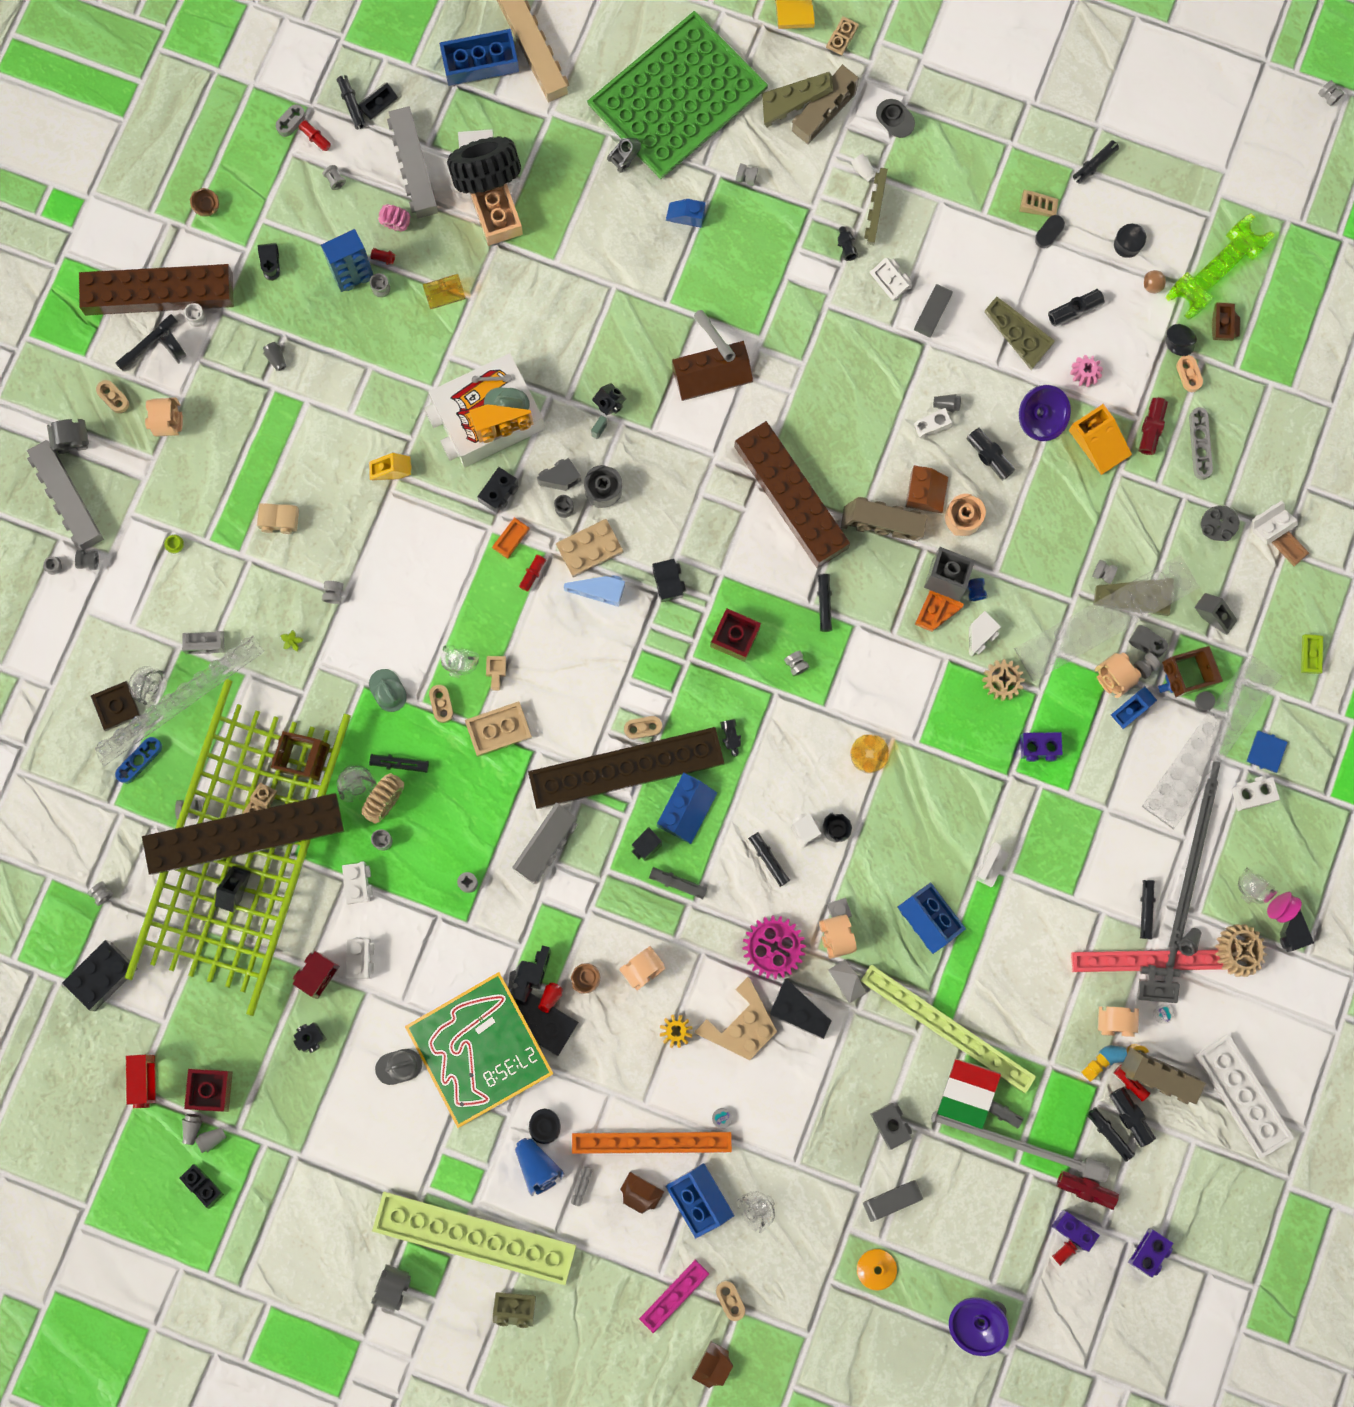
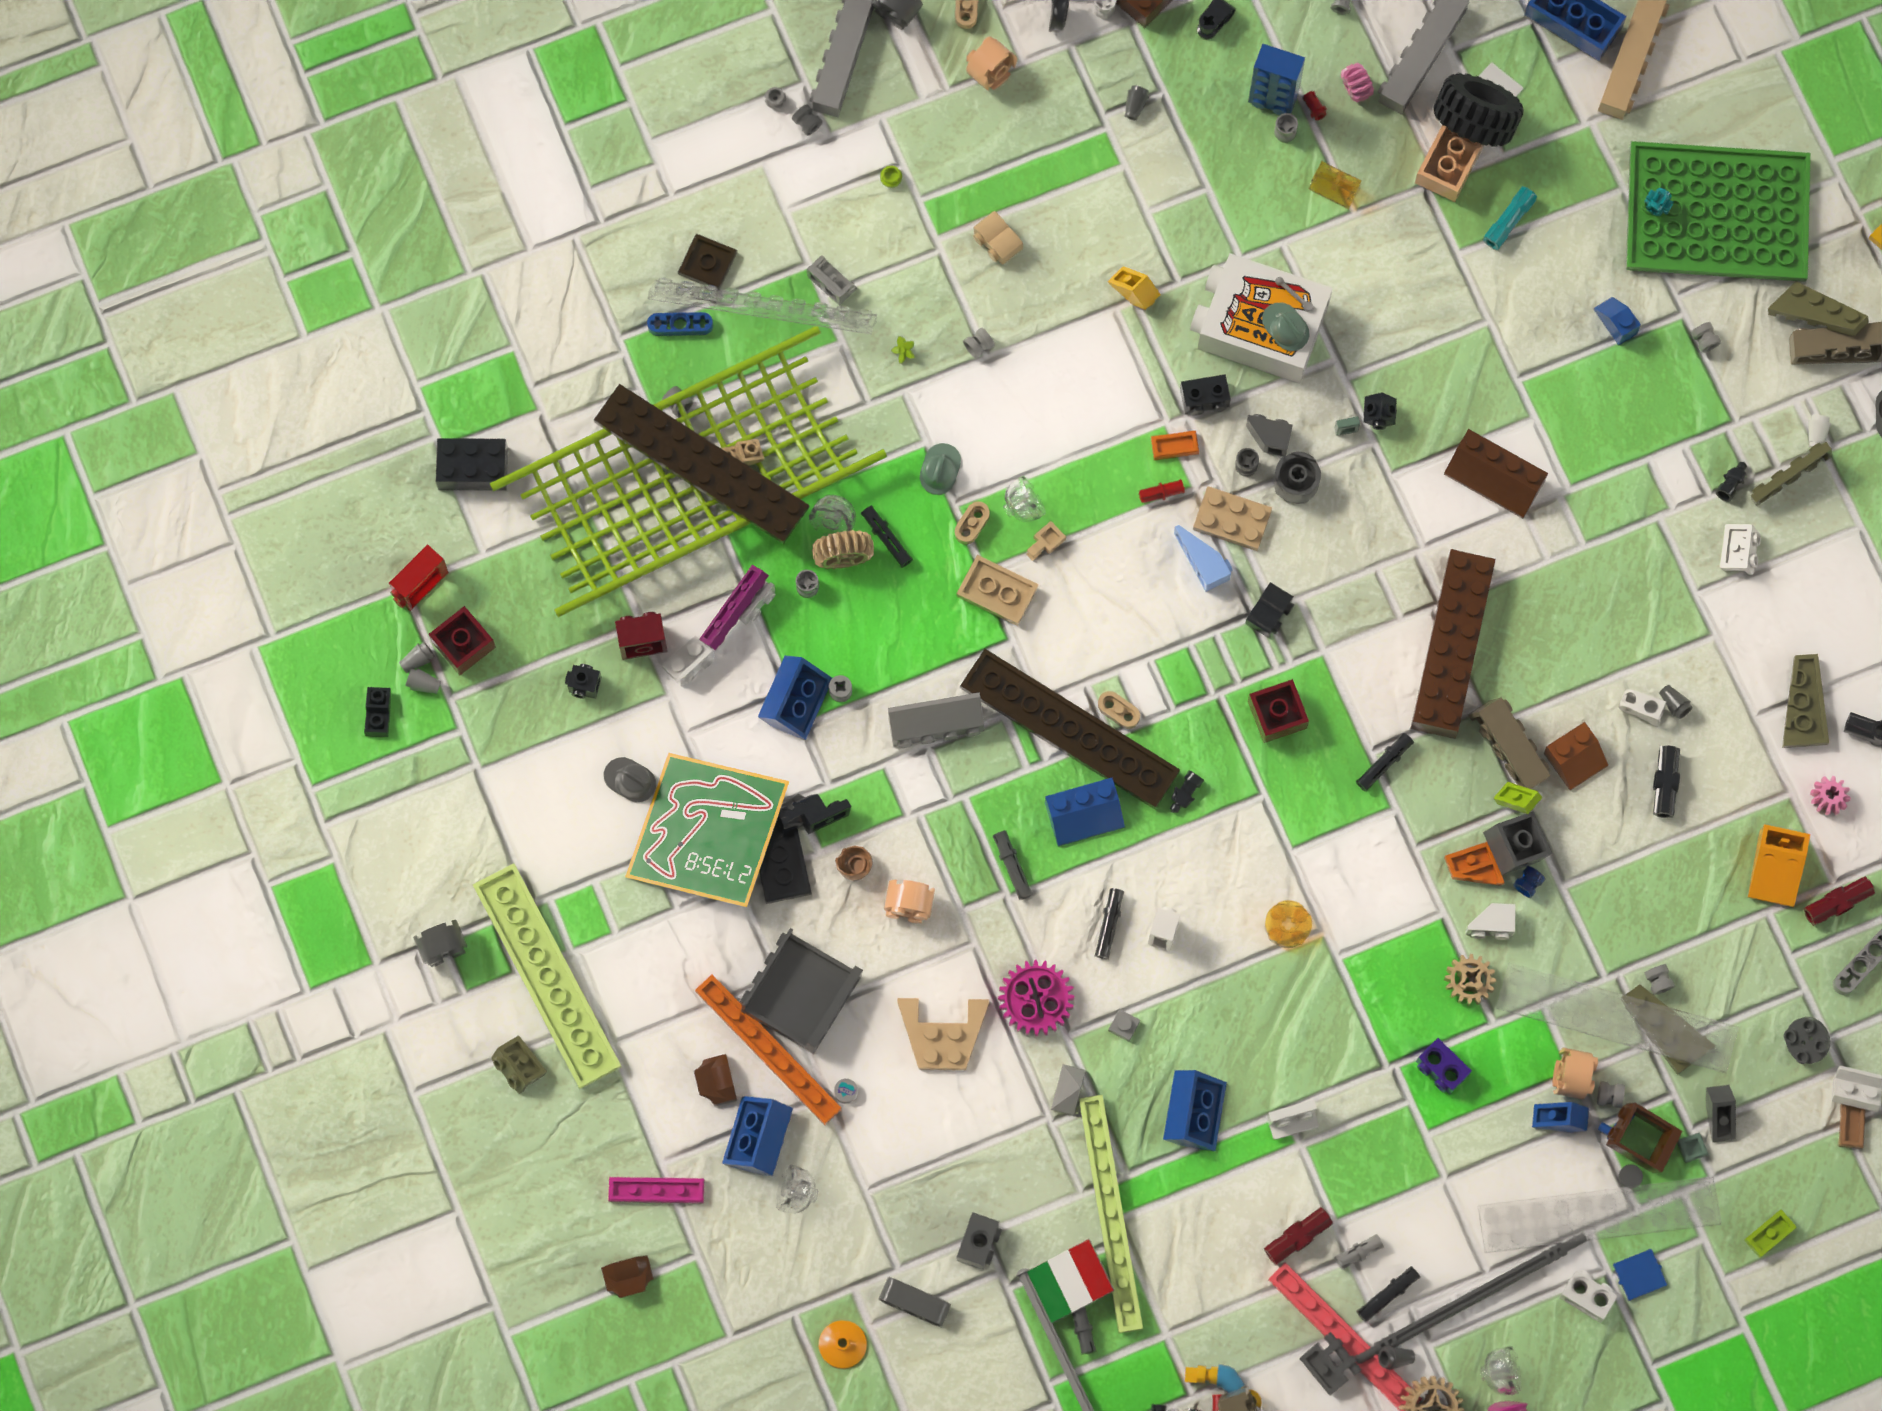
camera: 50 degrees right, 5 degrees down
light grey wheel [88,881,113,906] -> none
clear cylinder [129,666,167,706] -> none
black slope [215,866,251,912] -> none
reddish brown window [271,731,331,782] -> none
light orange slope [469,404,534,443] -> none
blue cone [515,1138,565,1197] -> none
black piece [529,1108,561,1144] -> none
red cone [538,982,563,1013] -> none
light grey axle [571,1167,592,1206] -> none
dark grey piece [607,137,641,173] -> none
black slope [631,827,662,861] -> none
yellow gear [660,1015,693,1048] -> none
light grey piece [694,310,735,362] -> none
tan plate [716,1281,745,1321] -> none
black wedge [769,978,832,1039] -> none
light grey wheel [784,650,810,676] -> none
light nougat brick [819,914,857,959] -> none
black hair [822,813,852,842] -> none
dark grey beam [914,284,953,338] -> none
light nougat brick [945,494,986,536] -> none
dark purple dish [1019,385,1071,441] -> none
light nougat brick [1098,1007,1139,1037] -> none
dark grey piece [1129,625,1168,658] -> none
clear tile [1153,1004,1174,1024] -> none
none -> magenta plate [699,565,769,651]
none -> dark grey panel [740,928,863,1054]
none -> blue slope [758,655,832,740]
none -> dark red piece [1263,1207,1333,1266]
none -> light grey pin [1335,1234,1384,1270]
none -> teal axle [1483,186,1537,250]
none -> lime plate [1493,782,1542,814]
none -> teal gear [1644,188,1674,216]
none -> sand green tile [1677,1132,1708,1163]

